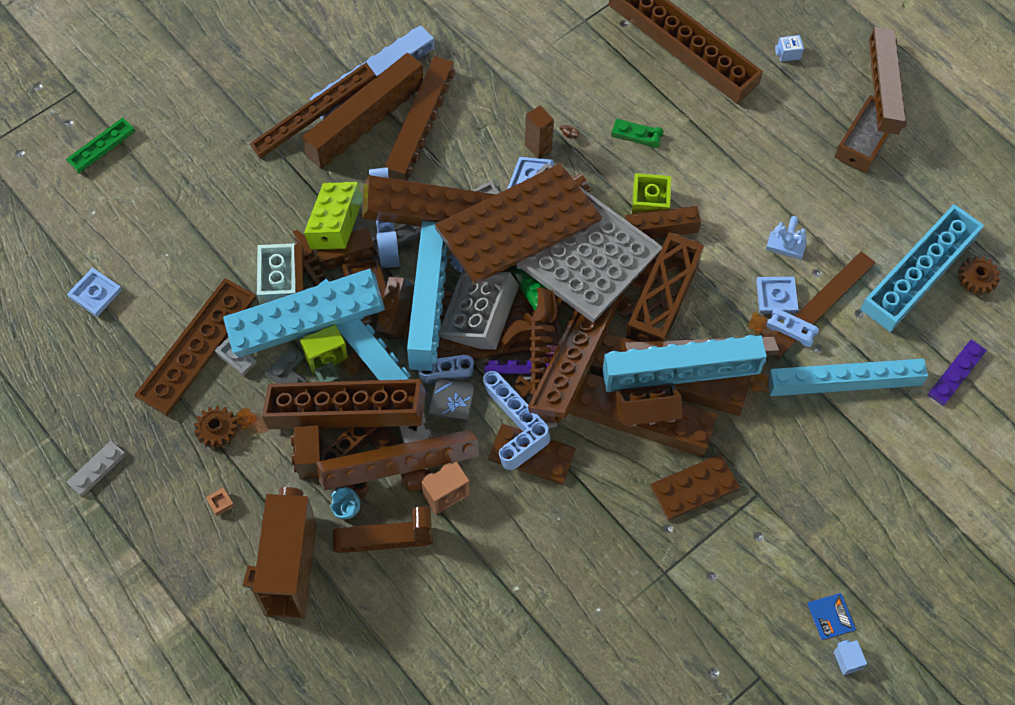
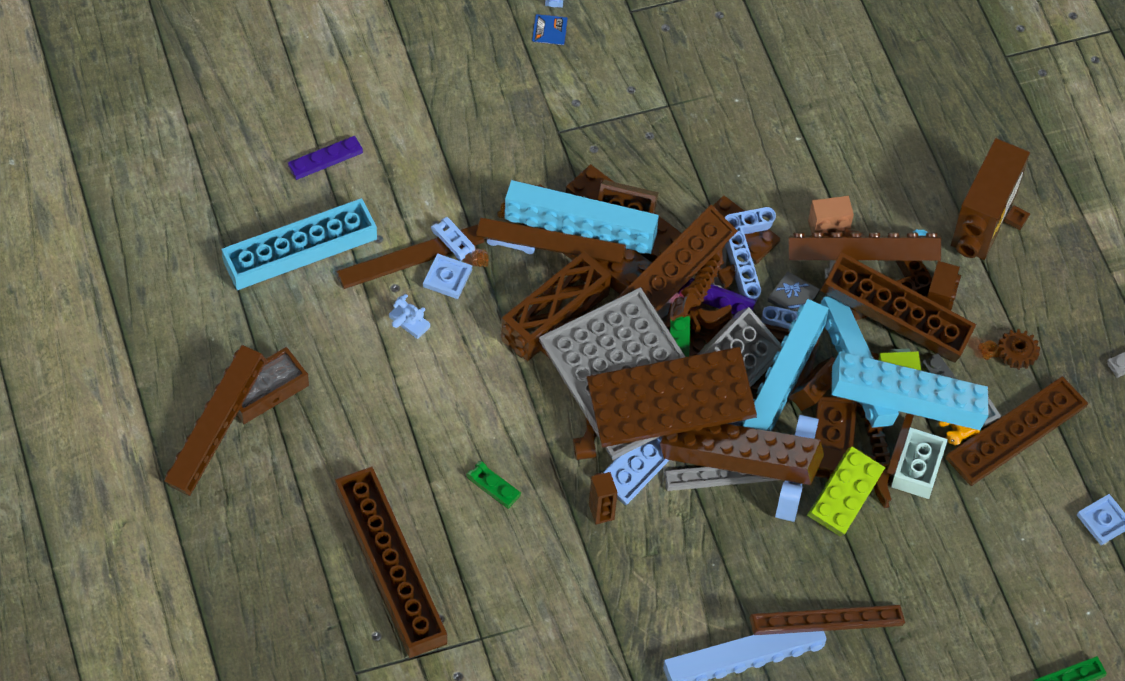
camera: 160 degrees left, 5 degrees down
nougat plate [206,487,234,516] -> none
reddish brown brick [302,52,423,169] -> none
reddish brown beam [333,507,433,553] -> none
reddish brown brick [384,56,456,181] -> none
reddish brown plant [559,125,580,139] -> none
reddish brown brick [624,206,701,239] -> none
lime brick [631,173,671,214] -> none
reddish brown plate [650,454,740,521] -> none
medium azure brick [767,359,928,396] -> none
light blue brick [775,35,804,62] -> none
reddish brown gear [957,255,1001,296] -> none

